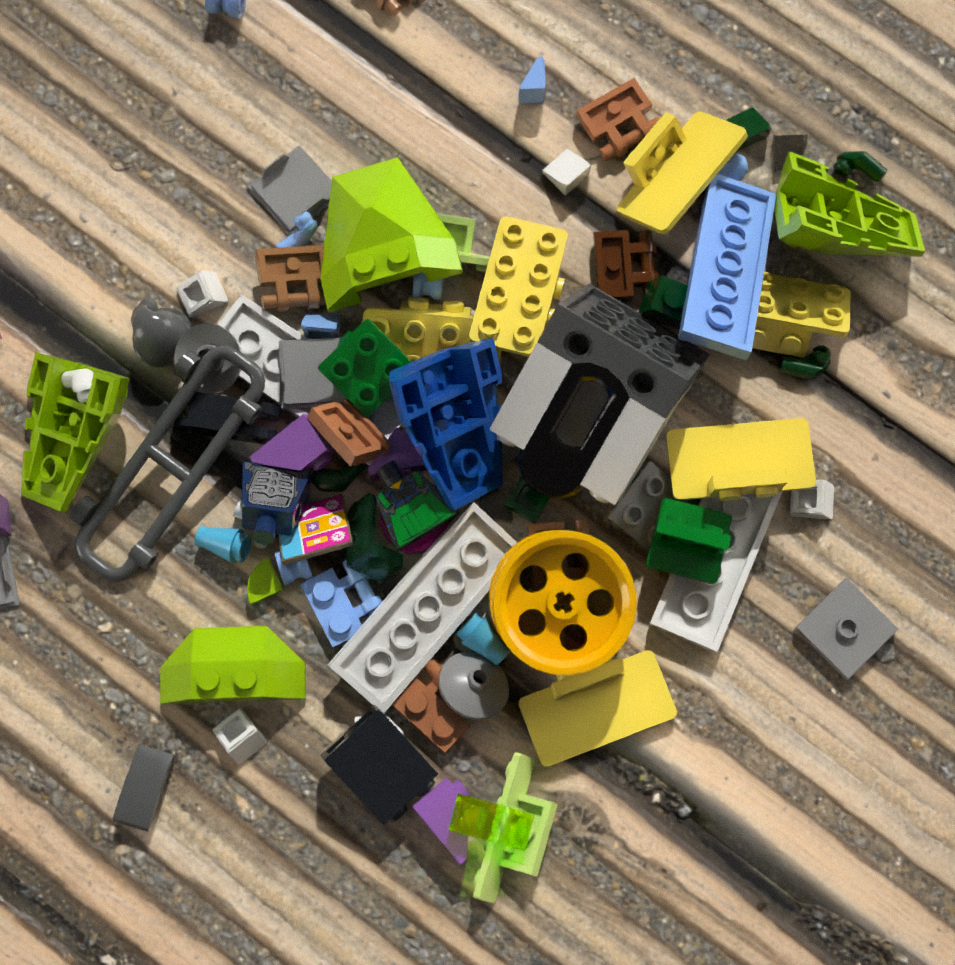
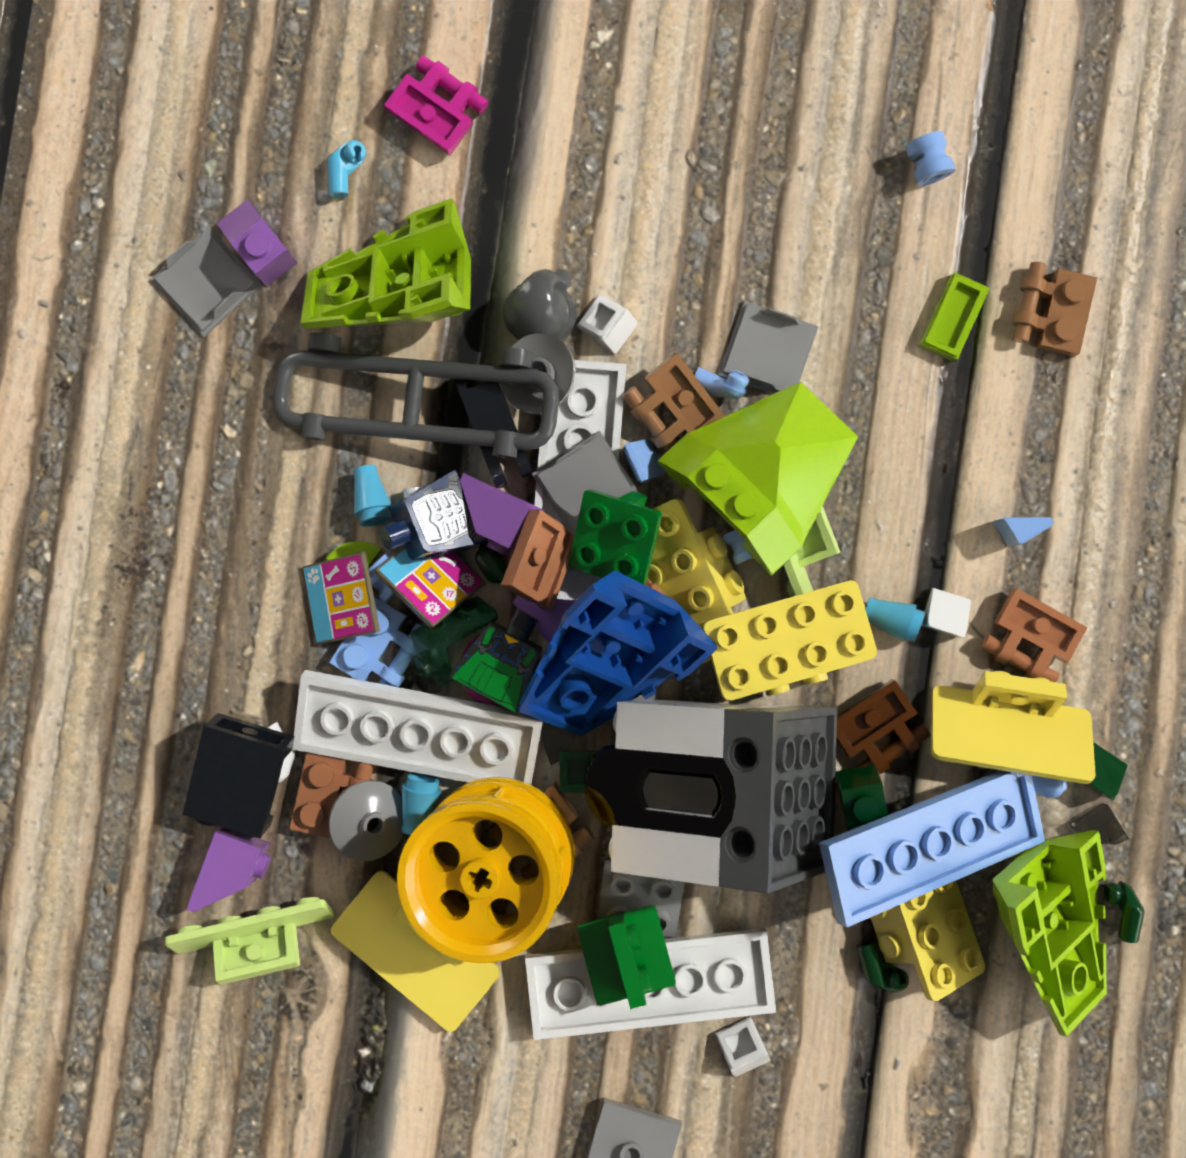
camera: 60 degrees right, 10 degrees up
white arm [62,369,94,403] -> none
dark grey slope [113,744,174,832] -> none
lime wedge [160,626,306,704] -> none
white slope [212,707,267,764] -> none
clear neon green slope [448,794,534,851] -> none
light yellow bracket [666,418,816,501] -> none
none -> piece [302,552,380,645]
none -> medium azure cone [865,597,925,642]
none -> lime tile [918,272,990,362]

